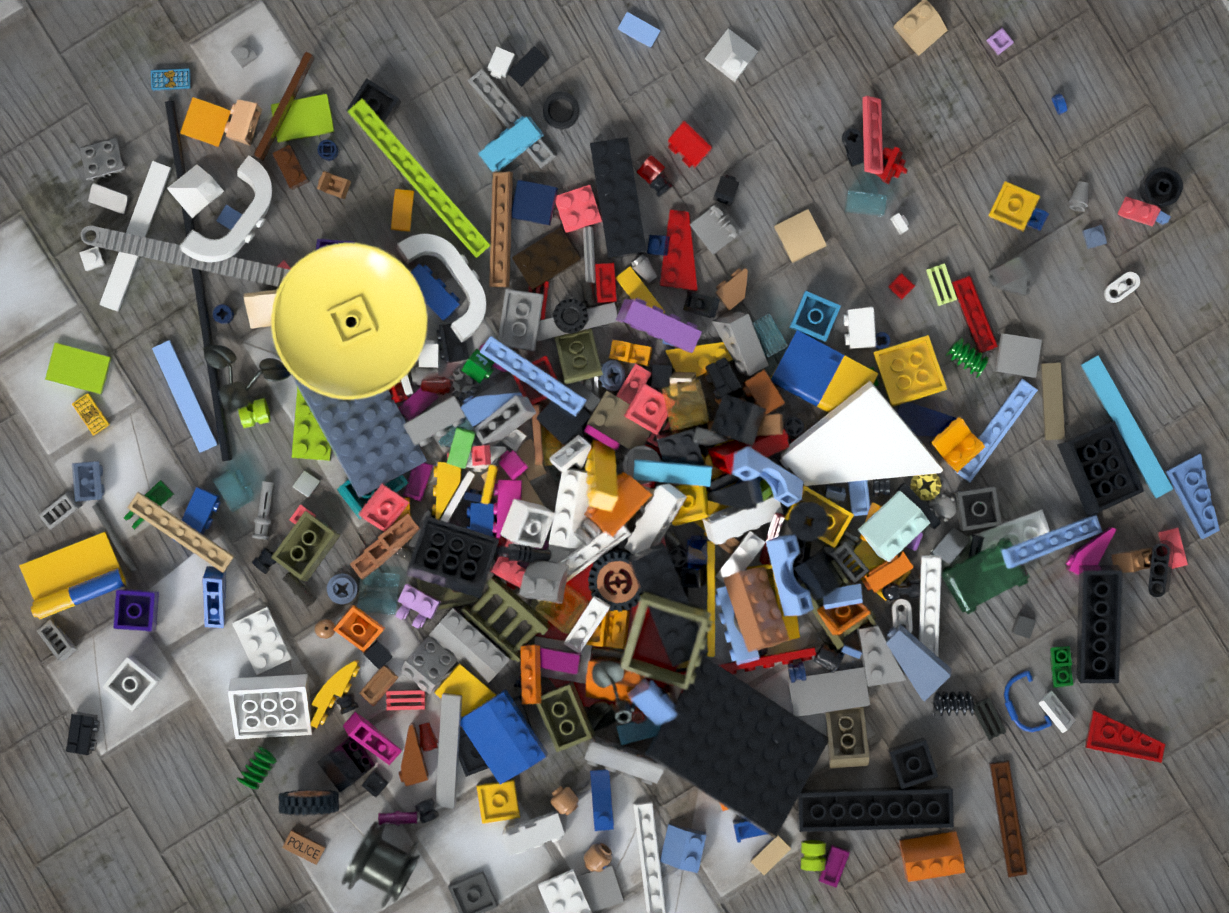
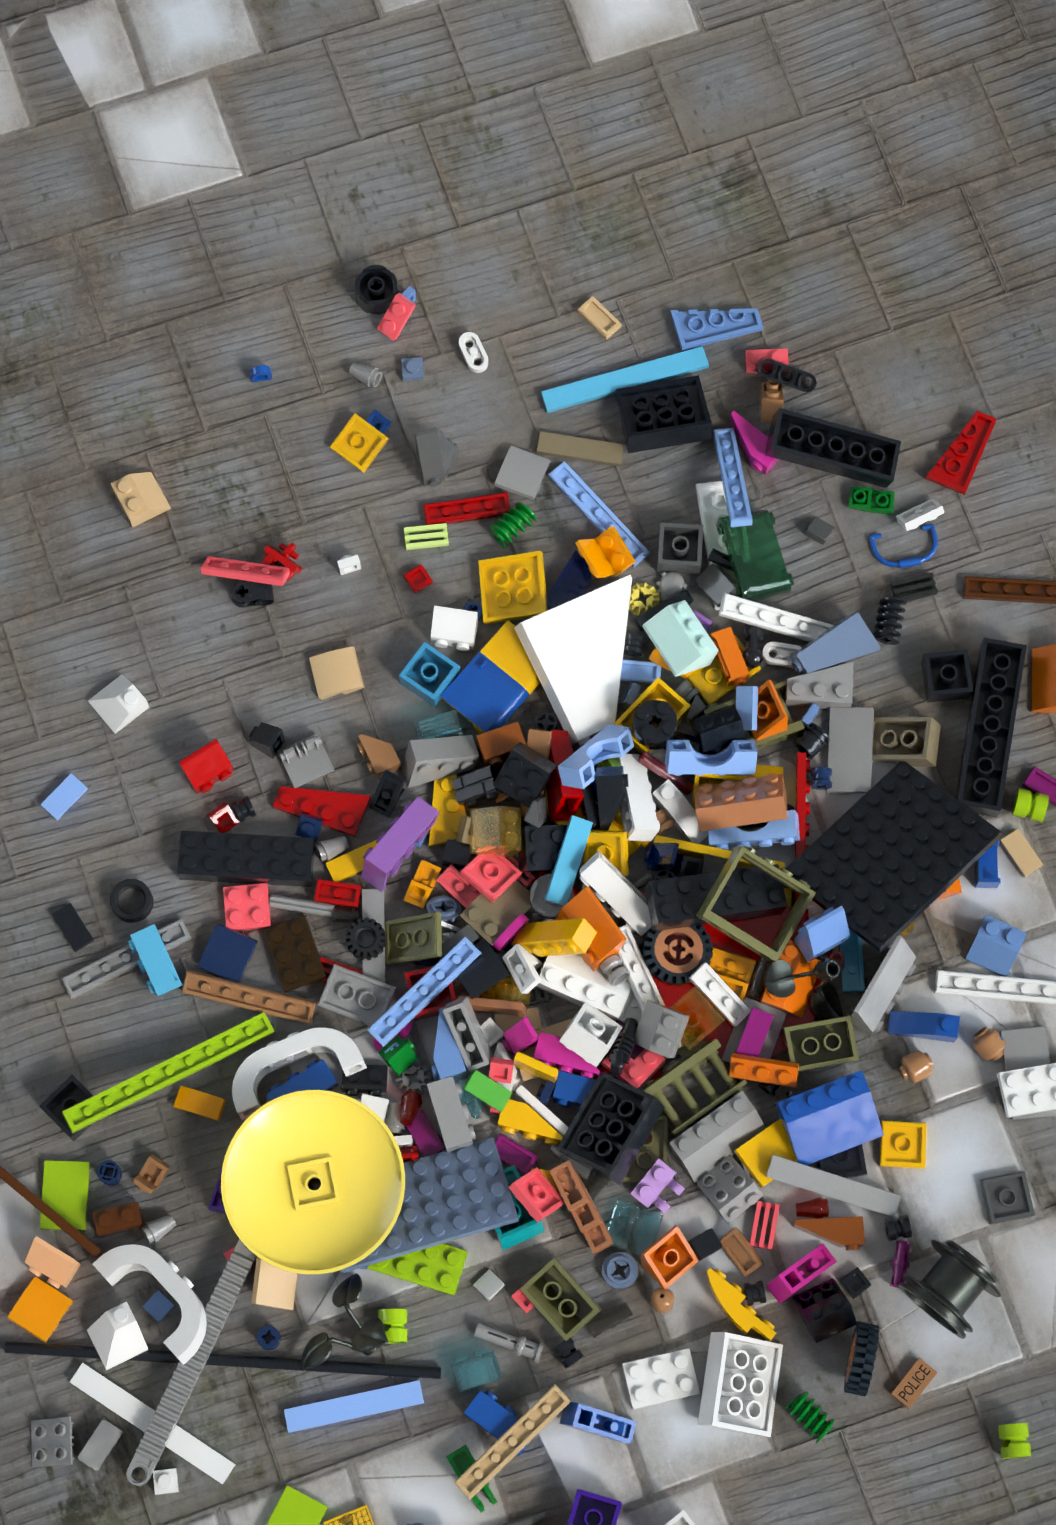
camera: 80 degrees left, 15 degrees down
white brick [488,47,515,79] -> none
white wedge [502,811,565,856] -> none
dark grey slope [830,541,869,583] -> none
clear light blue brick [844,191,887,217] -> none
lavender tile [986,28,1014,55] -> none
none -> light grey cone [141,1214,177,1244]
none -> tan tile [577,296,622,340]

